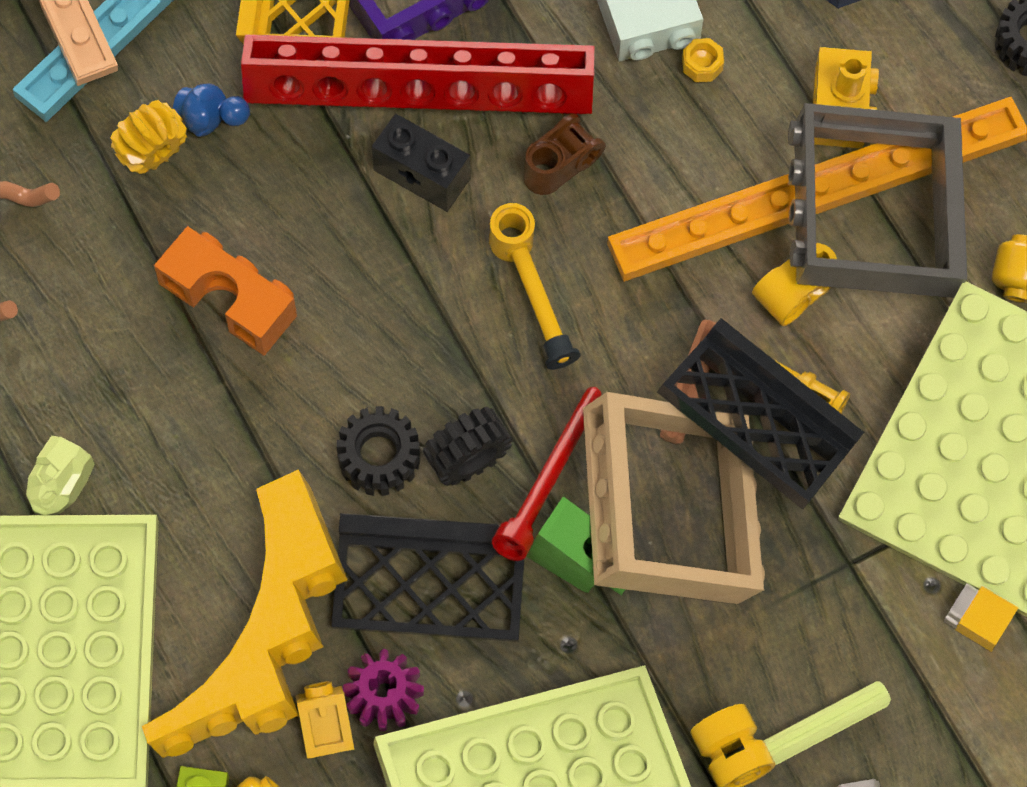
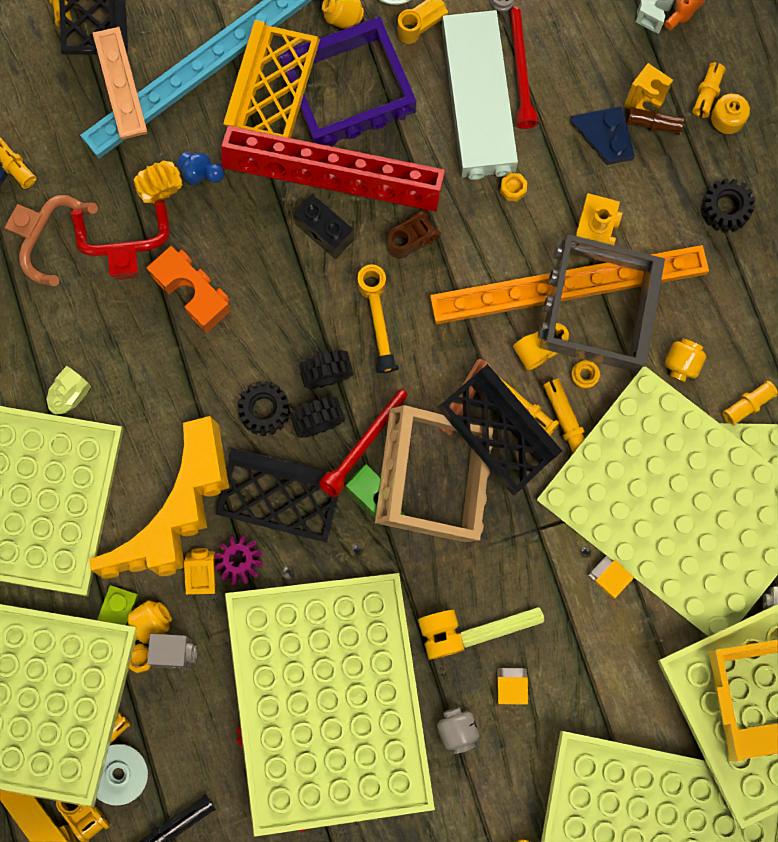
camera: 10 degrees right, 10 degrees up
none -> red piece [71,200,170,280]
none -> black tyre [299,350,354,389]
none -> yellow pin [542,378,585,454]
none -> yellow plate [571,360,600,389]

